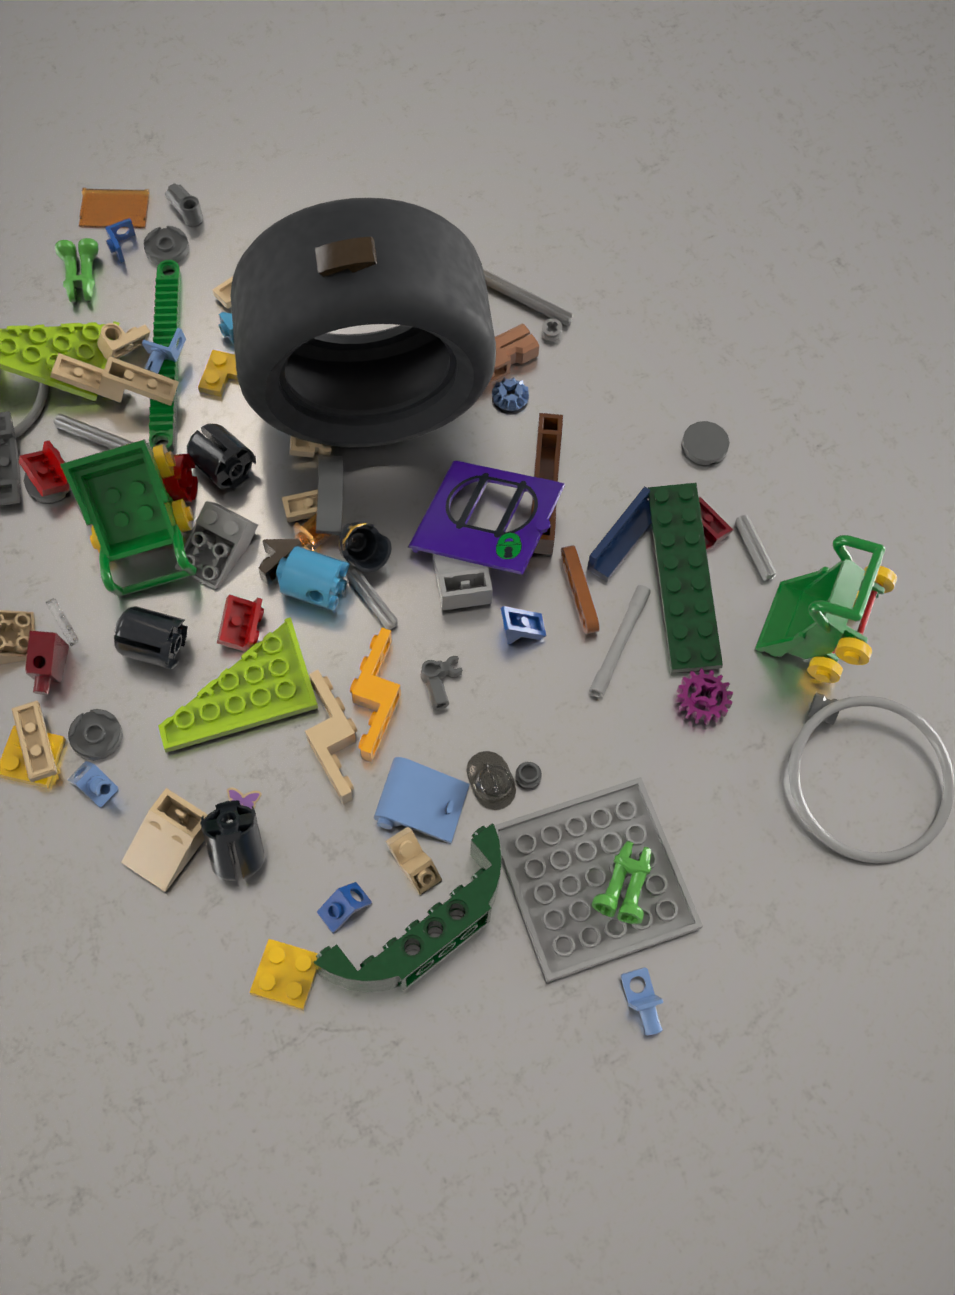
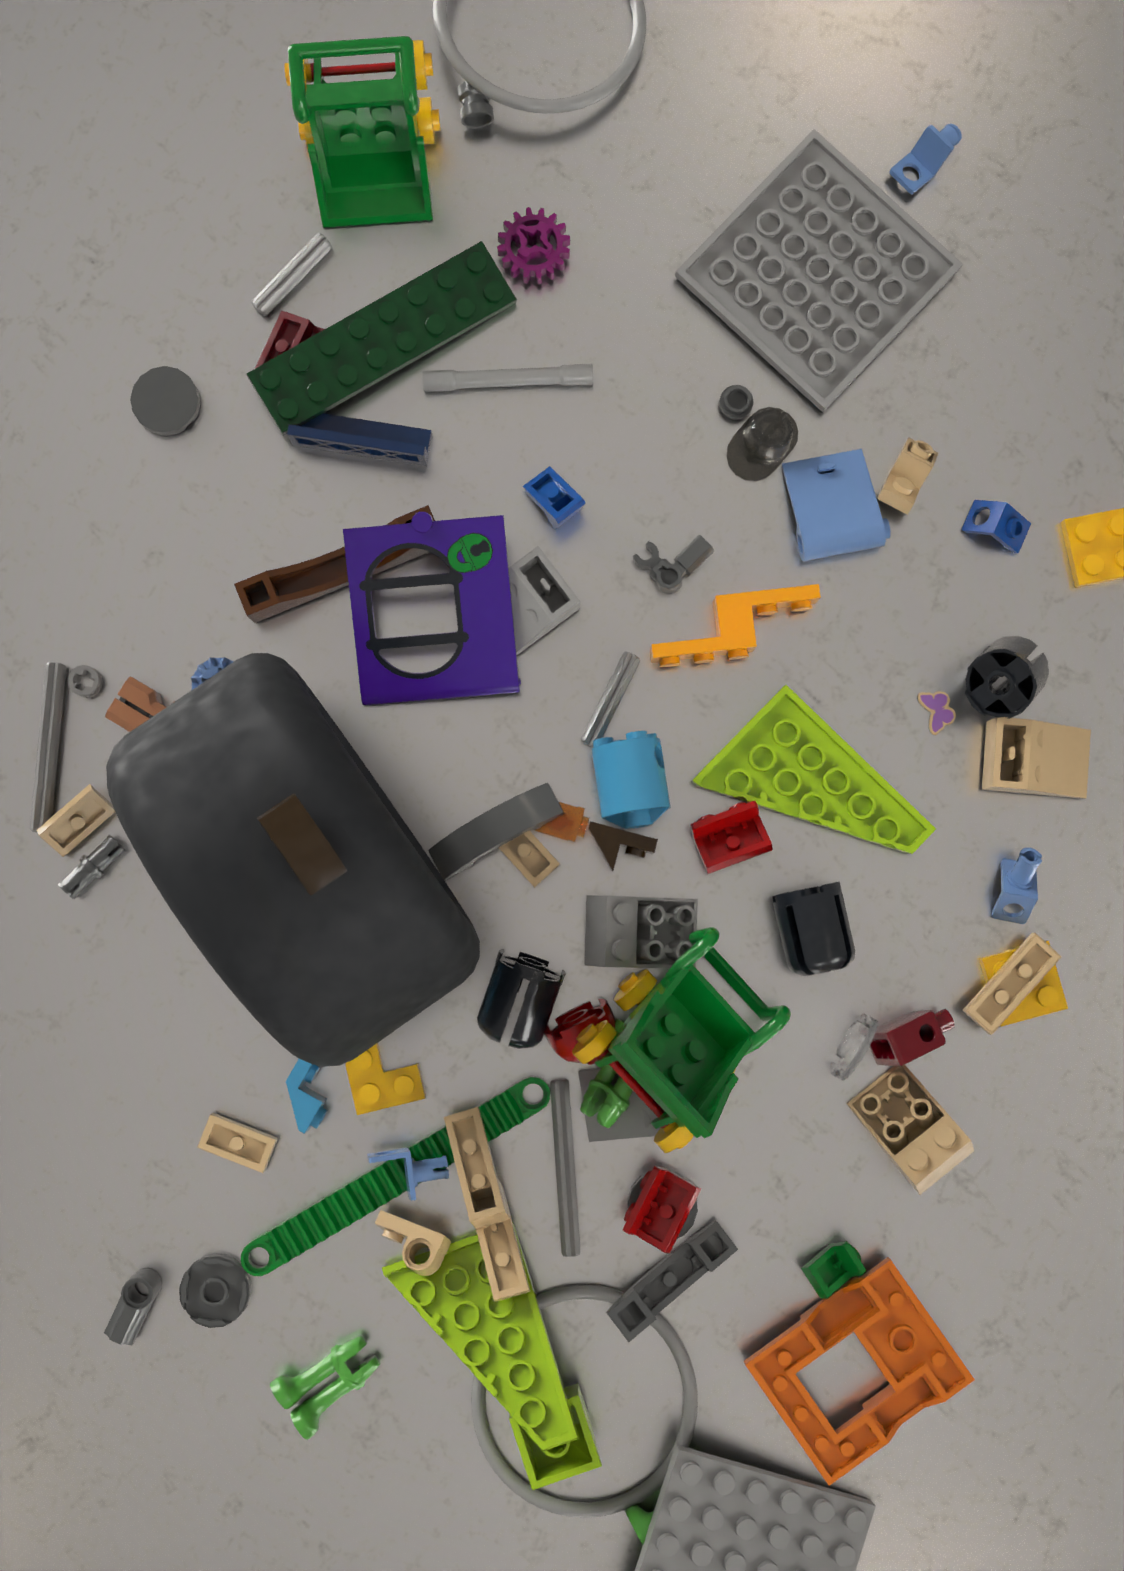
camera: 115 degrees left, 20 degrees up
dark grey tile [68,709,123,761] -> none
clear orange piece [79,188,150,228] -> none
blue bracket [105,218,136,263] -> none
tan bracket [305,670,358,805] -> none
dark green slope [314,823,502,992] -> none
black helmet [338,521,392,572] -> none
dark orange beam [561,545,599,634] -> none
bright green piece [591,841,651,924] -> none

